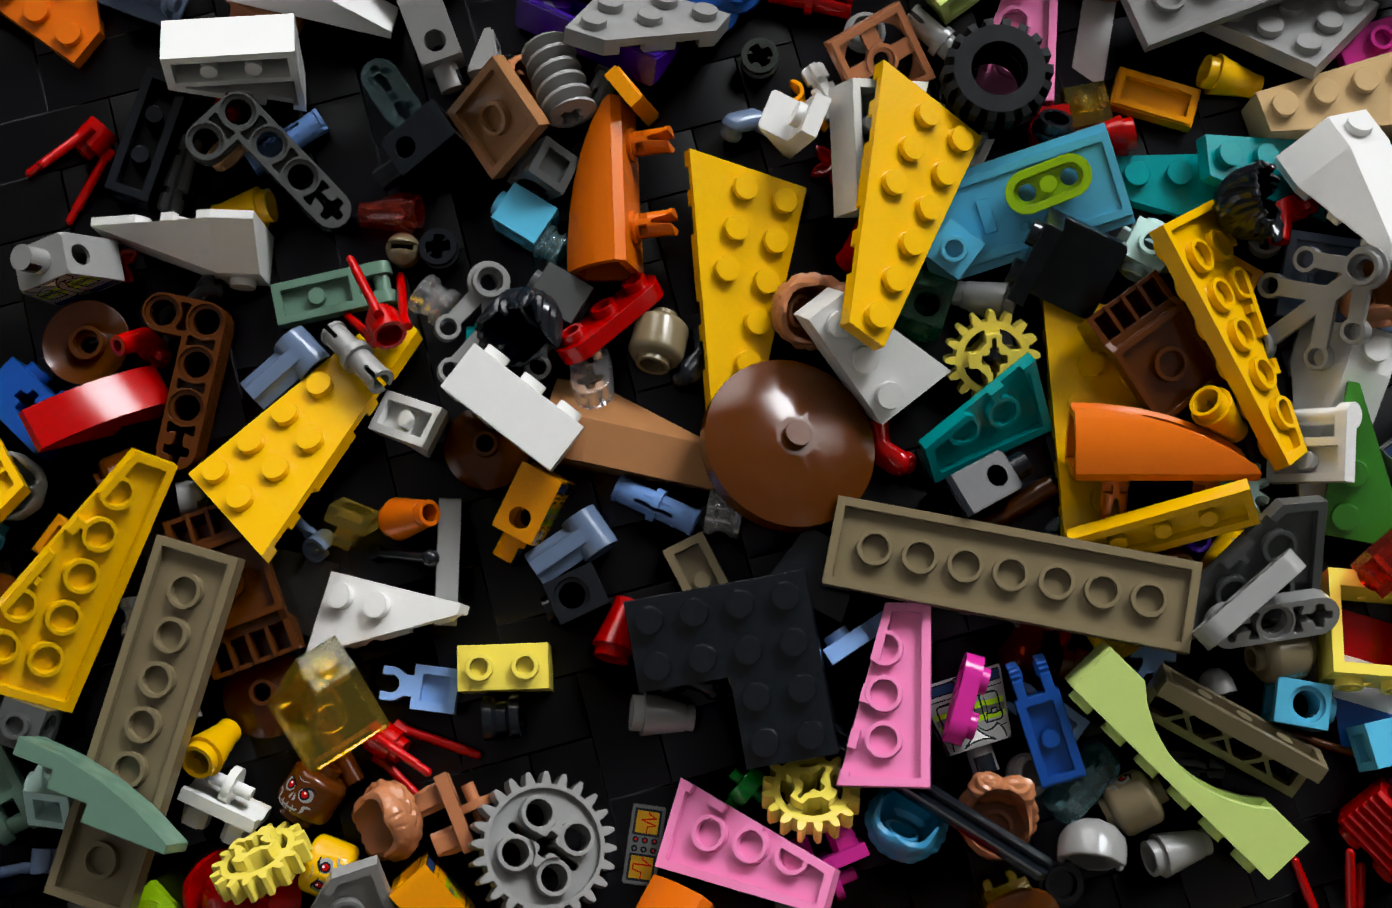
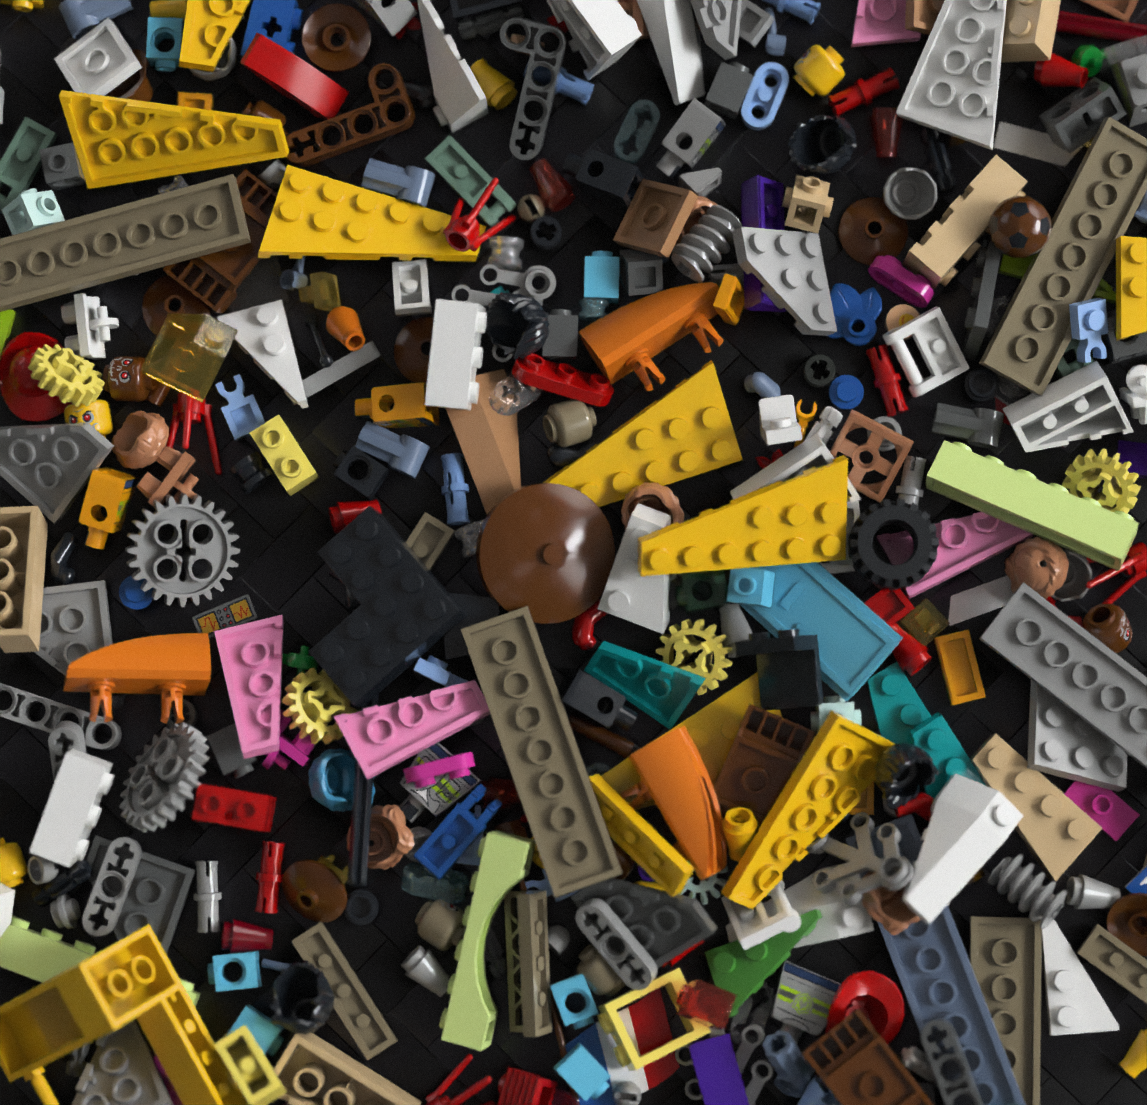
camera: 60 degrees right, 5 degrees up
sand green slope [12,736,188,854] -> none
red arm [110,327,173,369] -> none
yellow cone [182,718,242,779] -> none
light grey pin [321,321,393,394] -> none
light grey cone [629,692,696,736] -> none
lime plate [1005,153,1092,215] -> none
black plate [1031,109,1075,143] -> none
light grey hair [1057,818,1128,871] -> none
light grey beam [1192,548,1306,651] -> none
yellow cone [1196,53,1264,99] -> none
none -> blue plate [829,375,864,410]

